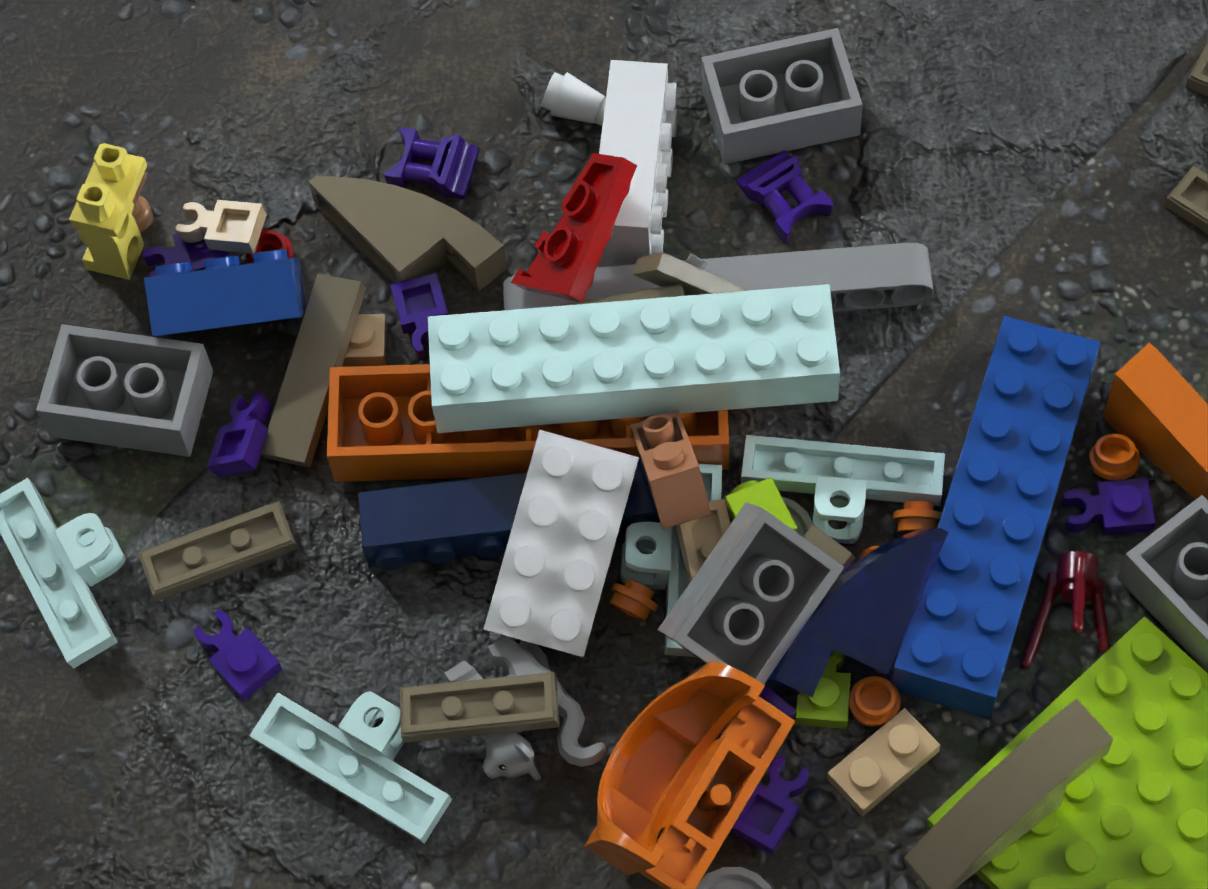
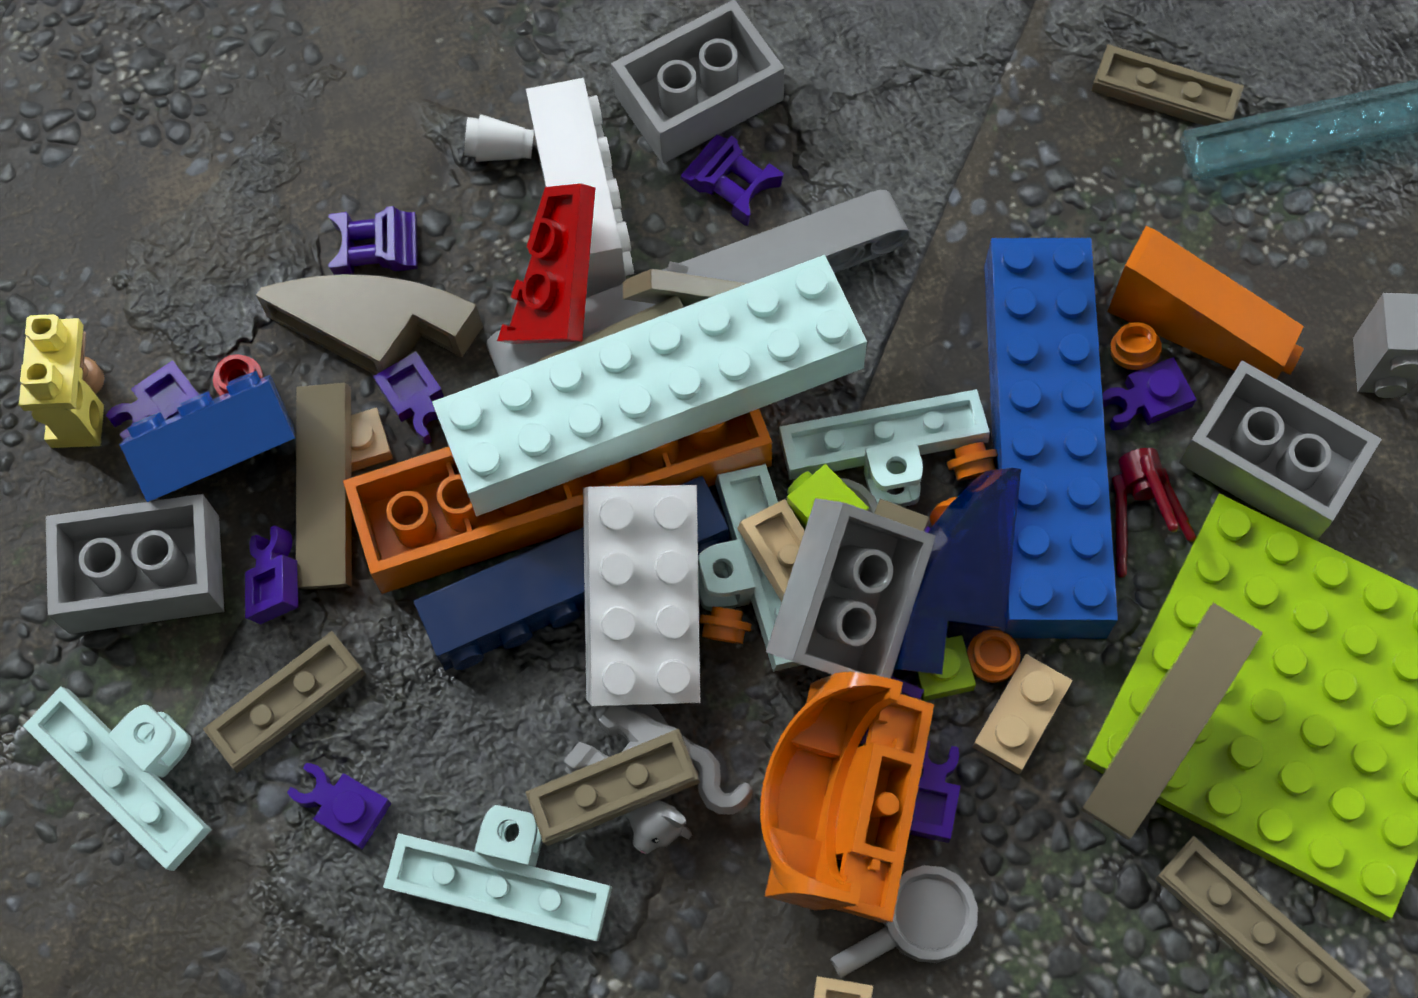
camera: 20 degrees left, 5 degrees up
tan plate [175,200,267,254] -> none
nougat slope [630,410,712,529] -> none

